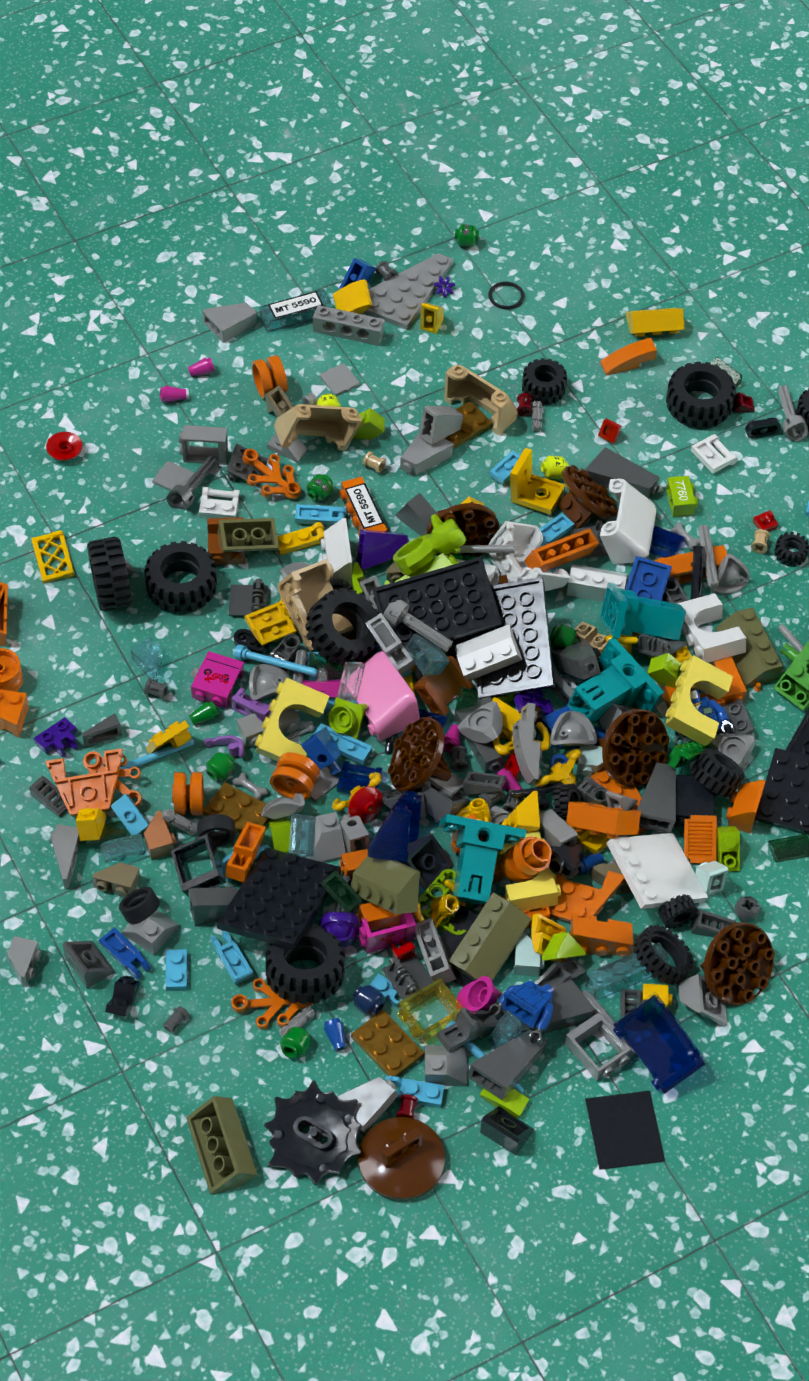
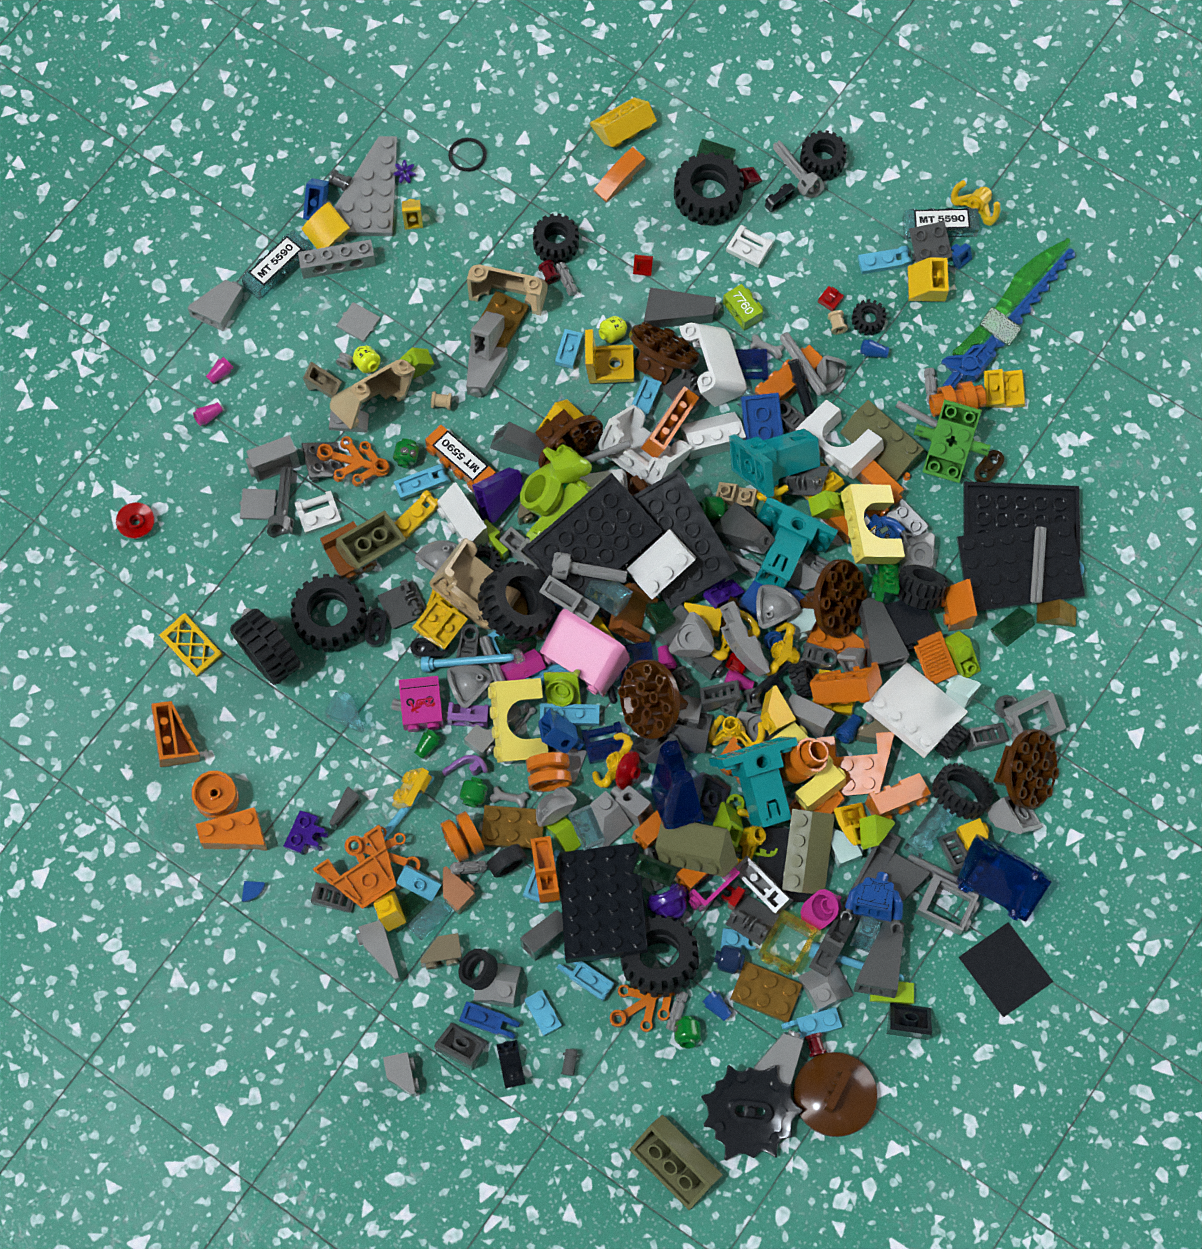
camera: 25 degrees left, 15 degrees up
dark grey bush [144,678,168,699] -> none
black window [171,834,227,897] -> none
orange wheel [252,355,288,399] -> none
clear tile [337,662,365,701] -> none
green head [454,224,479,247] -> none
black rock [549,844,586,879] -> none
none -> black plate [365,608,387,647]
none -> lime slope [712,802,744,848]
none -> blue cone [860,339,889,358]
none -> light grey window [1004,689,1066,741]

